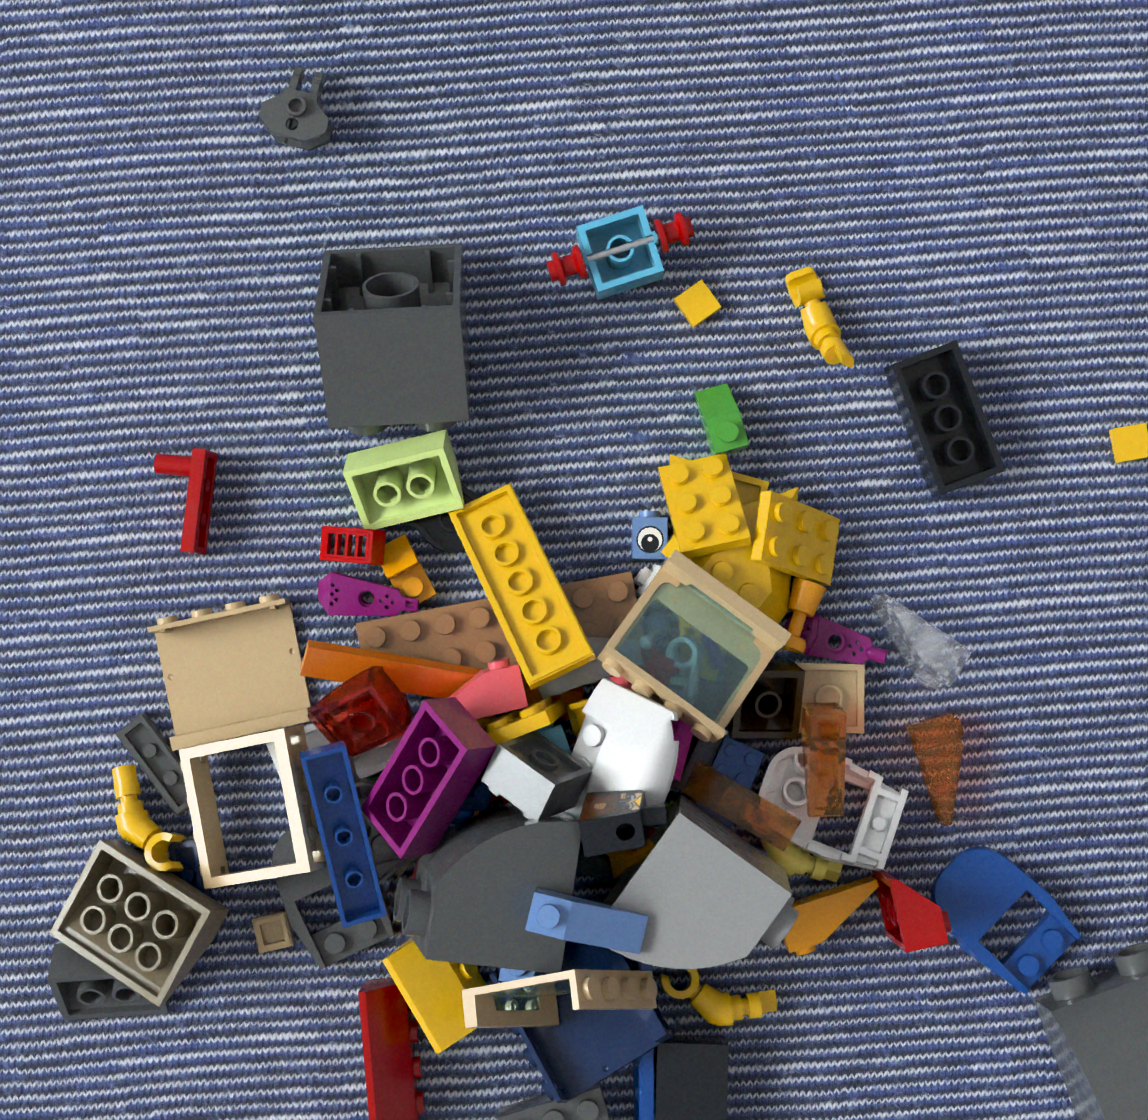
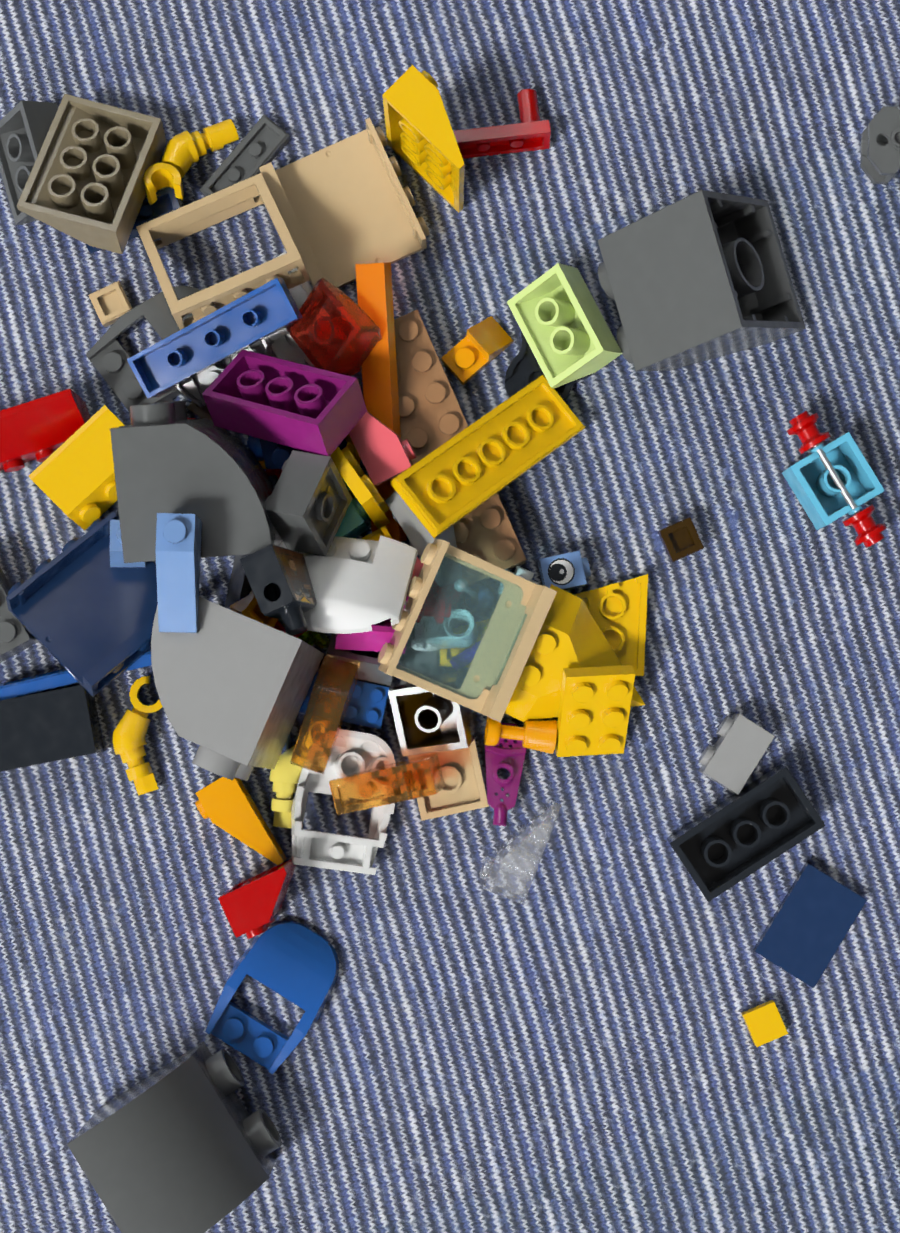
camera: 80 degrees right, 0 degrees up
magenta piece [318,571,419,616] -> none
red slope [319,526,386,565] -> none
tan panel [462,969,657,1028] -> none
yellow plate [658,453,751,559] -> none
yellow tile [673,279,722,328] -> none
bright green slope [694,383,749,456] -> none
yellow piece [785,267,854,368] -> none
clear orange slope [906,712,964,826] -> none
none -> yellow slope [382,65,465,213]
none -> dark brown tile [657,517,704,563]
none -> light grey brick [698,714,775,795]
none -> dark blue tile [753,863,867,988]

